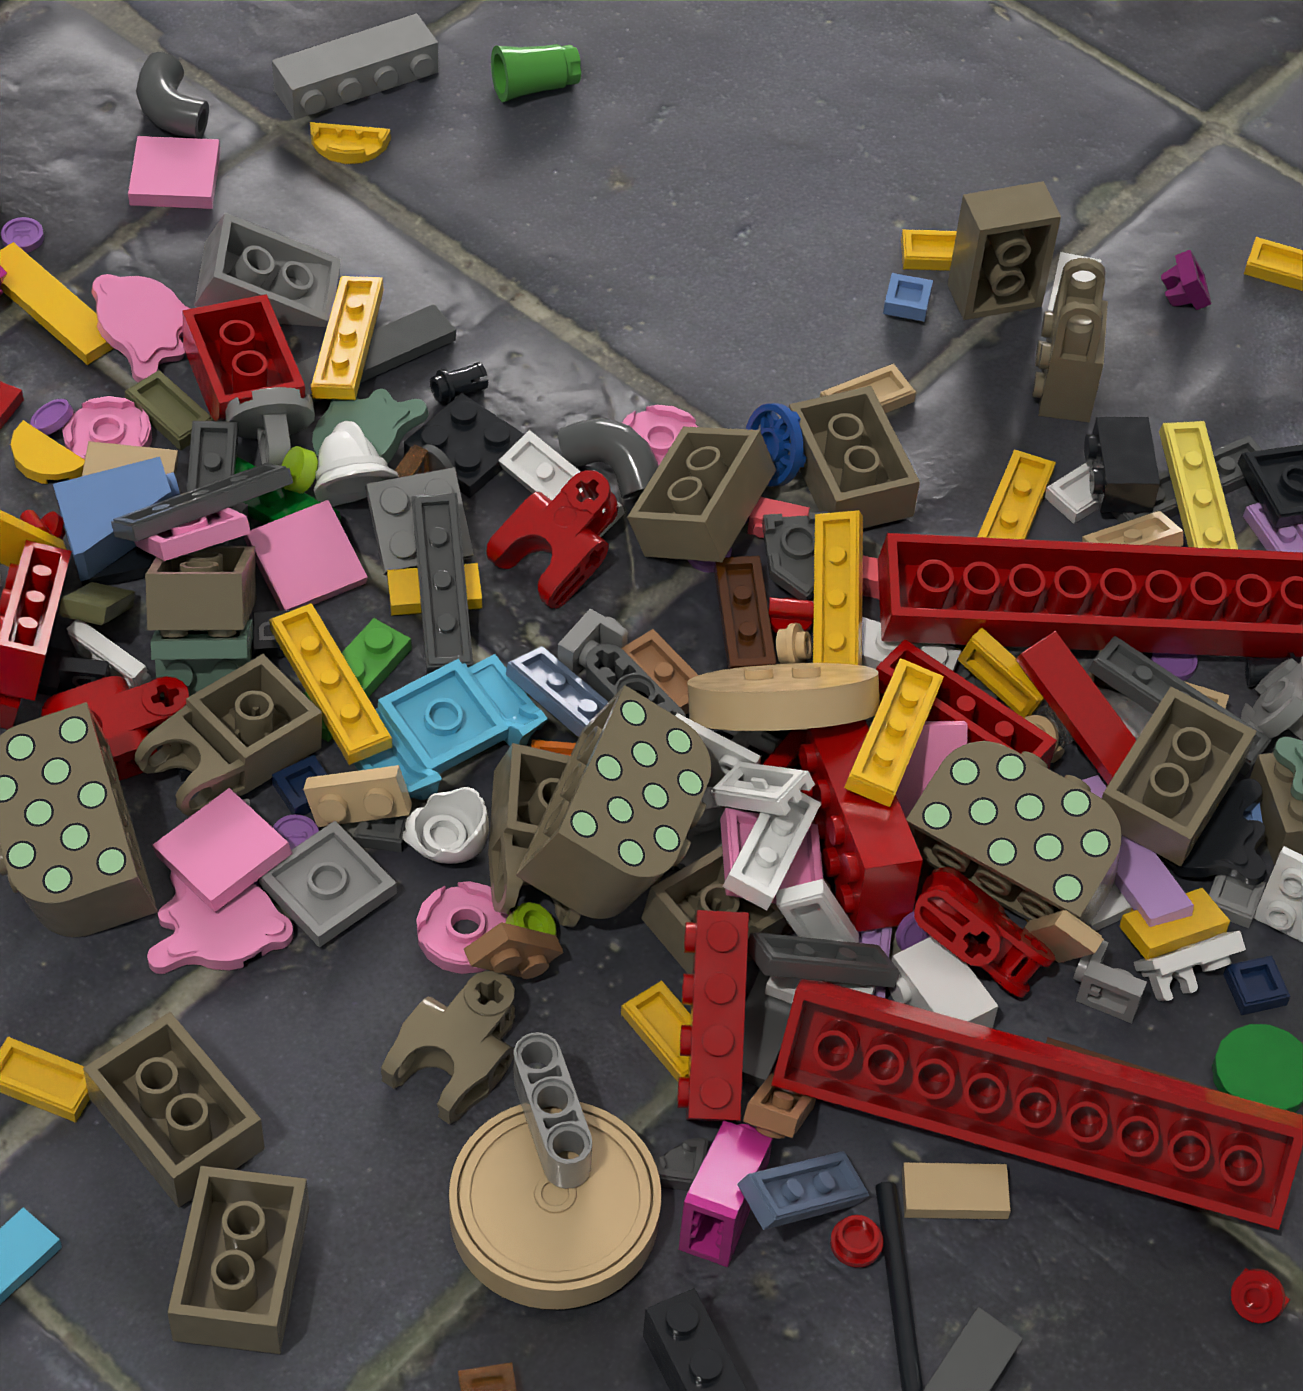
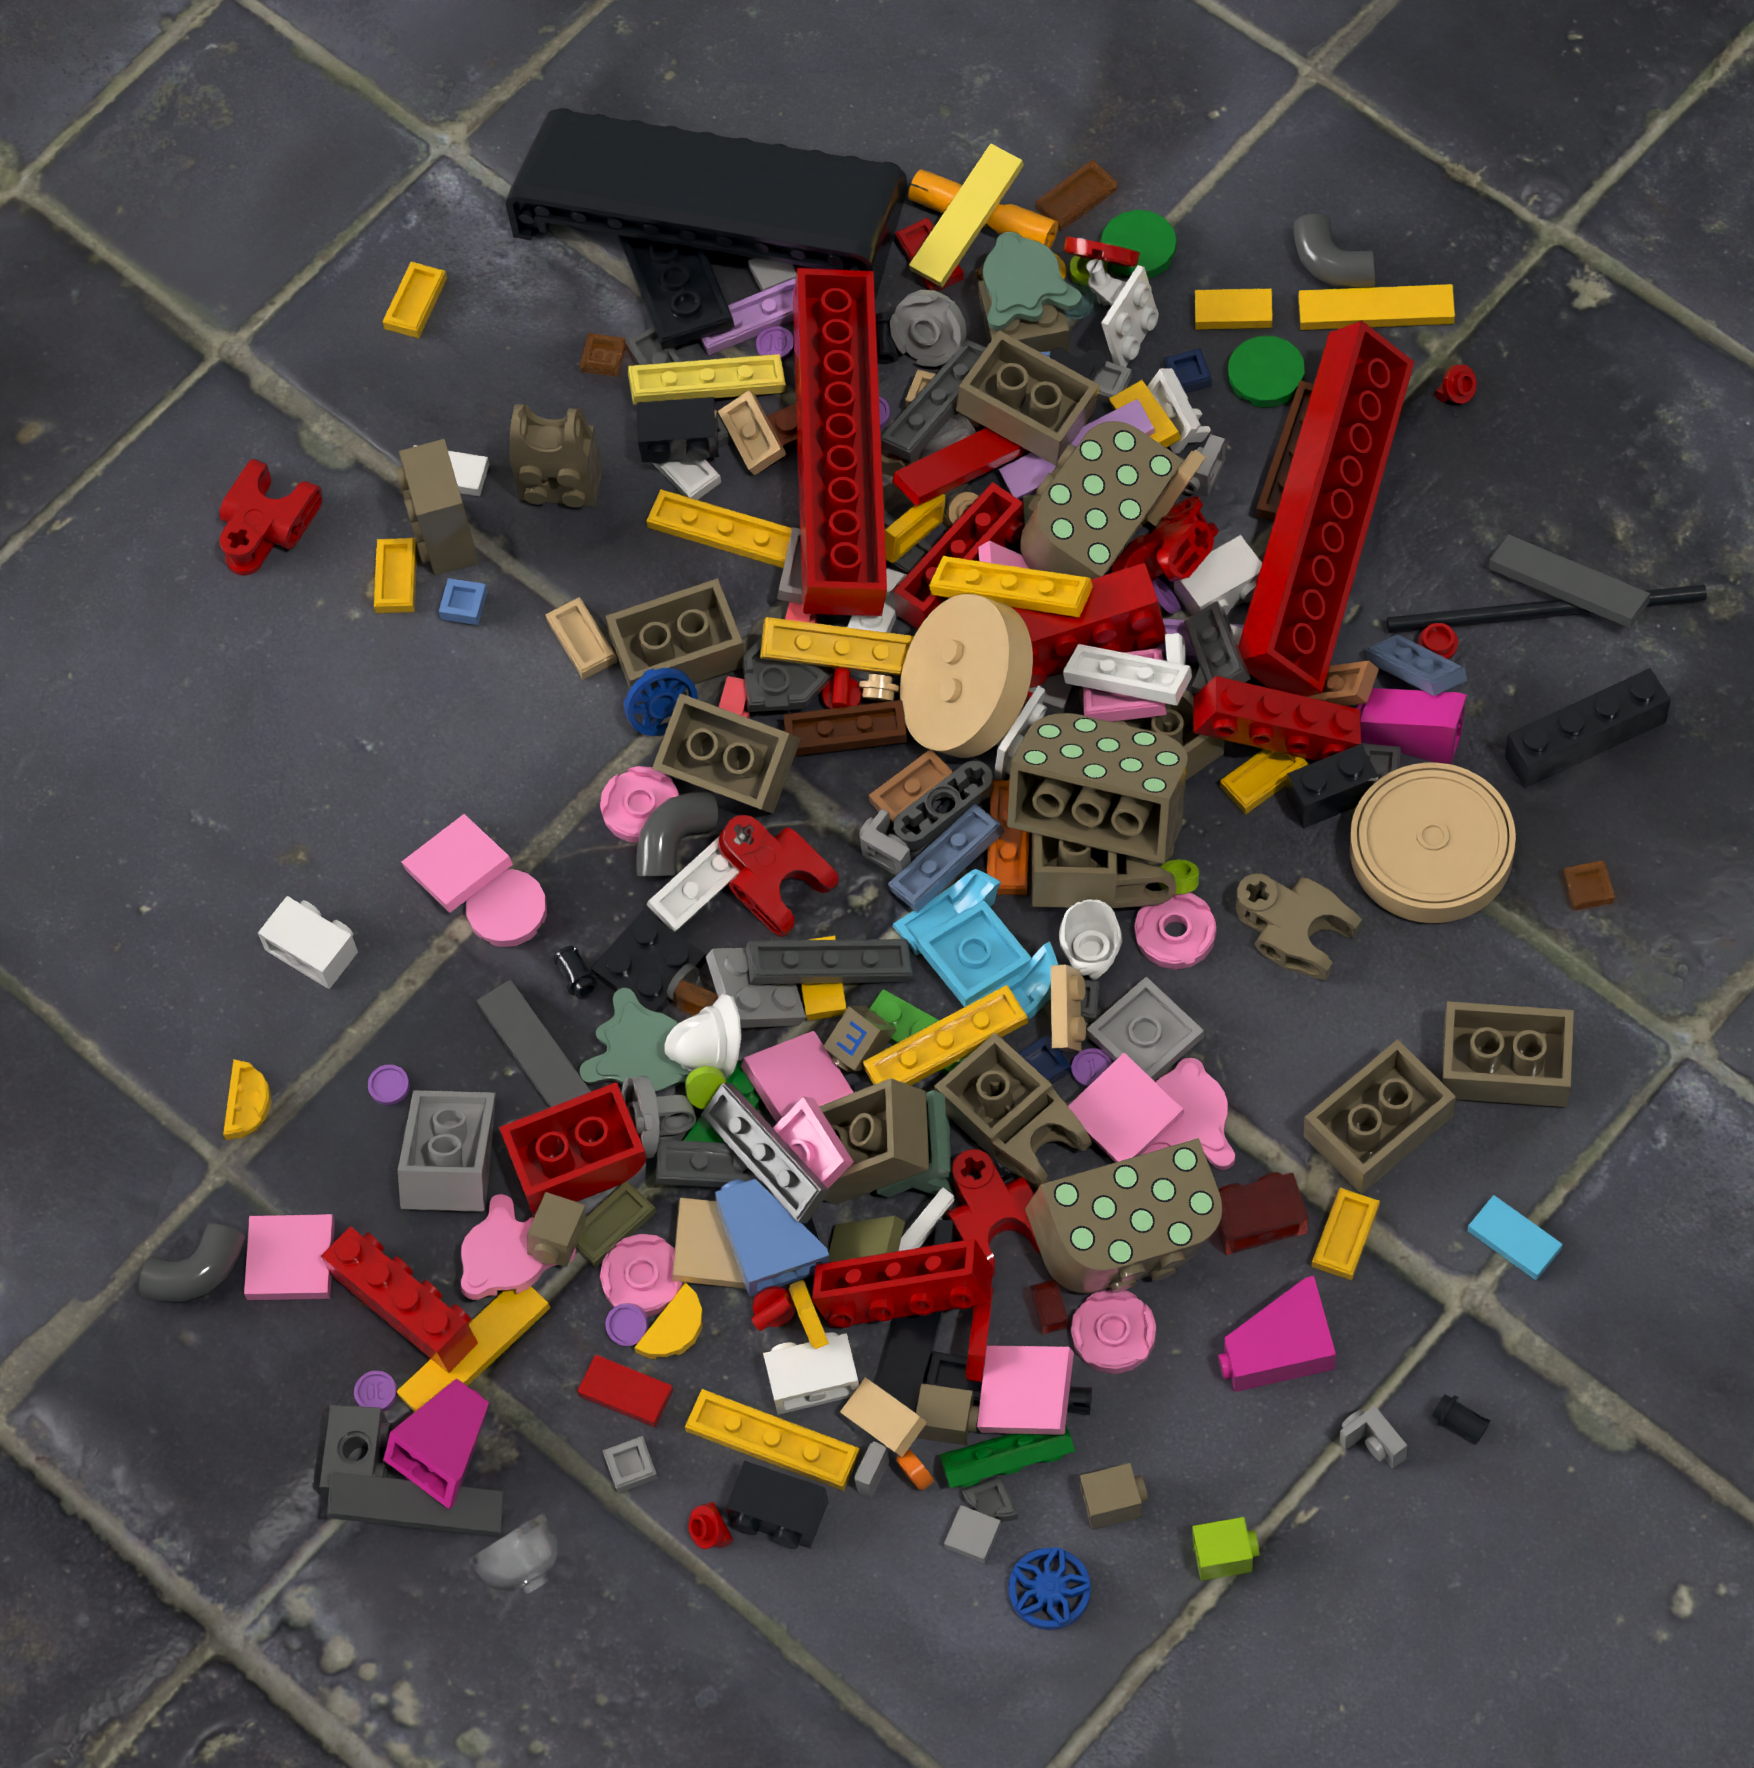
camera: 80 degrees left, 10 degrees up
light grey brick [272,13,439,120] -> none
yellow tile [311,276,384,400] -> none
medium nougat plate [464,922,564,979] -> none
bright green plant [491,44,581,102] -> none
light grey beam [513,1032,593,1189] -> none
white tile [710,761,815,816] -> none
tan tile [902,1162,1011,1219] -> none
magenta tile [1161,250,1212,310] -> none
none -> red piece [219,459,322,576]
none -> white brick [258,896,358,989]
none -> red brick [321,1226,478,1373]
none -> medium lavender piece [368,1065,410,1106]
none -> bright pink tile [402,814,513,913]
none -> bright pink tile [466,869,547,947]
none -> dark tan brick [527,1192,585,1267]
none -> clear orange tile [580,333,626,377]
none -> dark tan brick [823,1005,896,1072]
none -> clear red brick [1217,1172,1308,1255]
none -> black brick [1286,744,1379,829]

